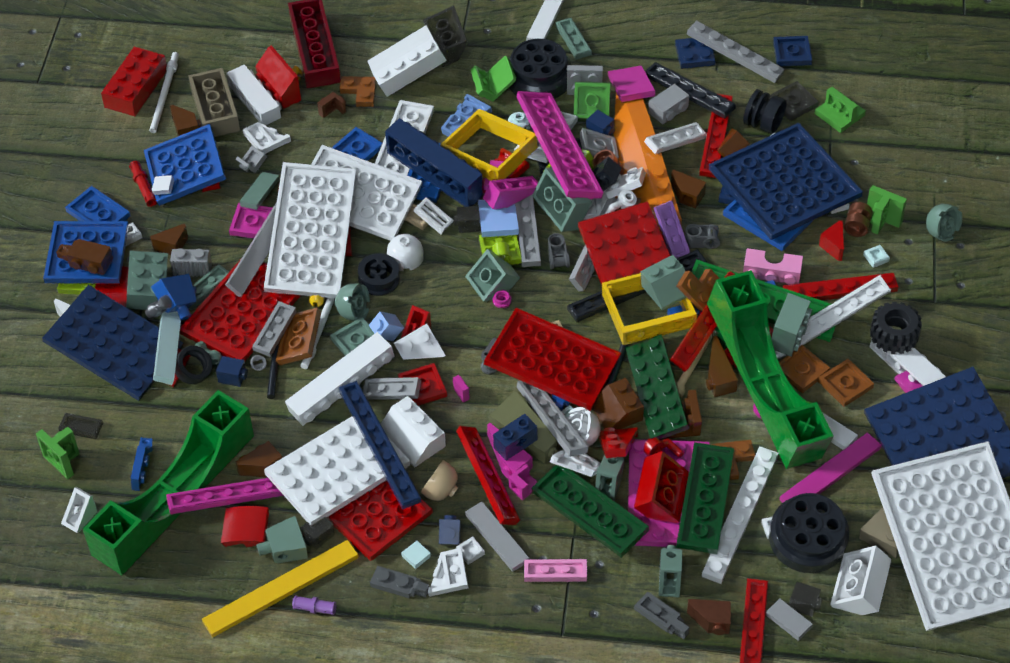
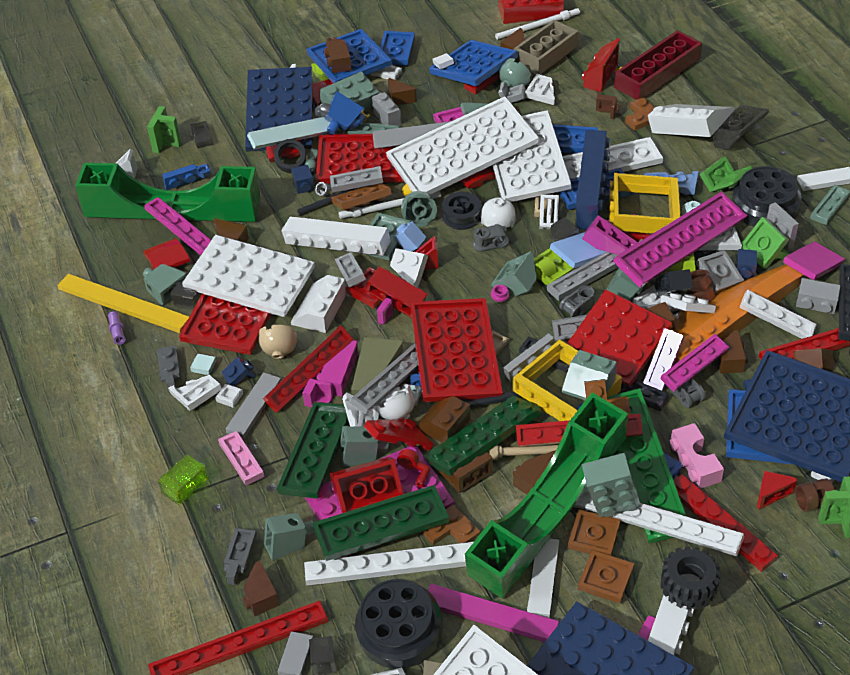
camera: 60 degrees right, 5 degrees down
red pin [129,161,156,207] -> none
white brick [226,65,282,125] -> none
dark blue tile [339,381,421,509] -> none
dark blue brick [493,414,538,461] -> none
white plate [605,190,637,214] -> none
light aqua tile [863,245,890,268] -> none
none -> clear neon green brick [158,454,208,505]
none -> red brick [365,266,427,318]
none -> dark grey piece [473,224,509,252]
none -> sand green cylinder [499,58,532,88]
none -> light grey plate [504,333,554,382]
none -> dark pink tile [660,334,729,392]

